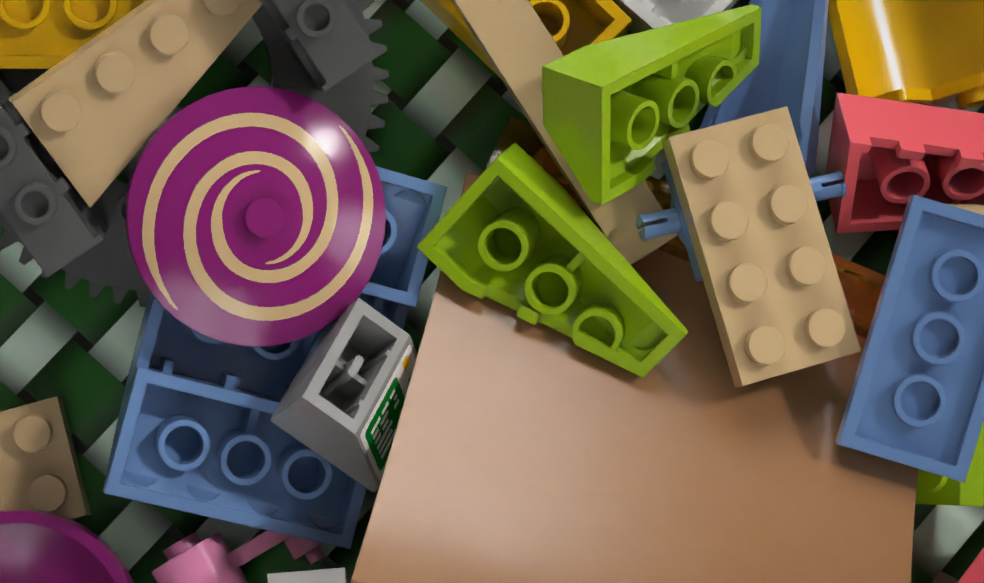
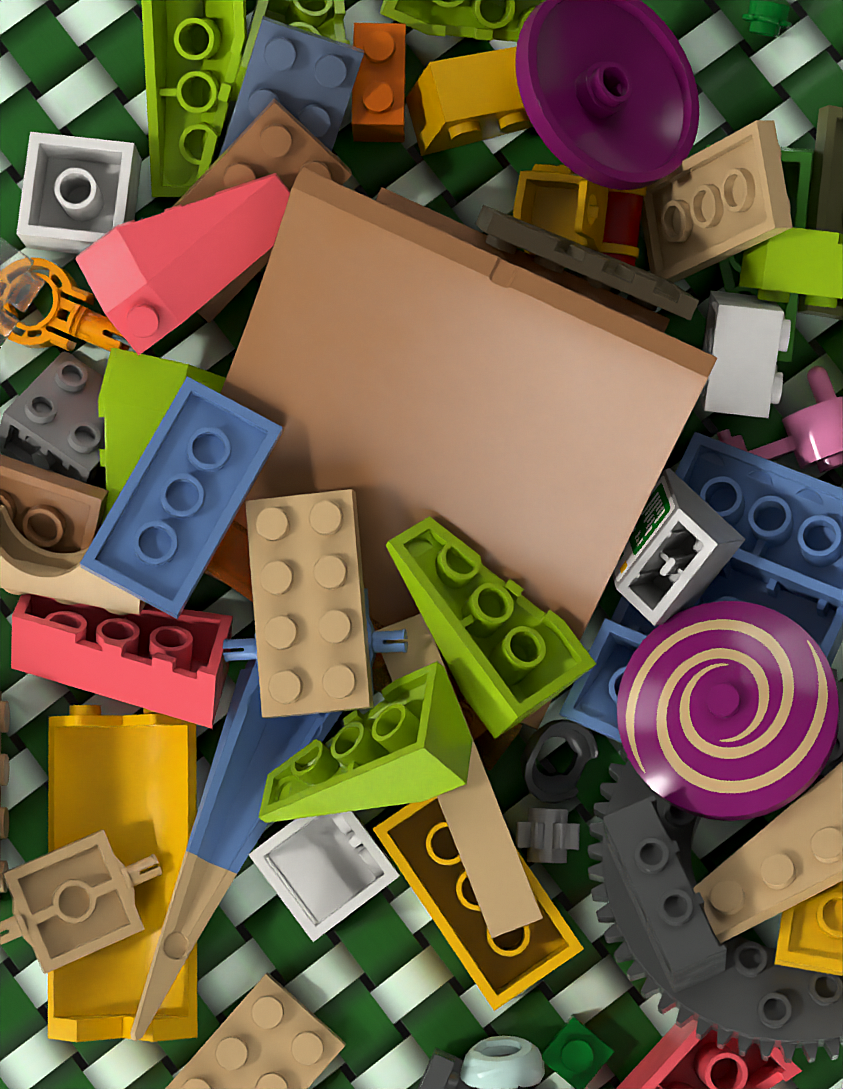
camera: 160 degrees left, 0 degrees up
none -> light grey gear [515,808,580,863]
none -> dark grey piece [520,719,599,803]

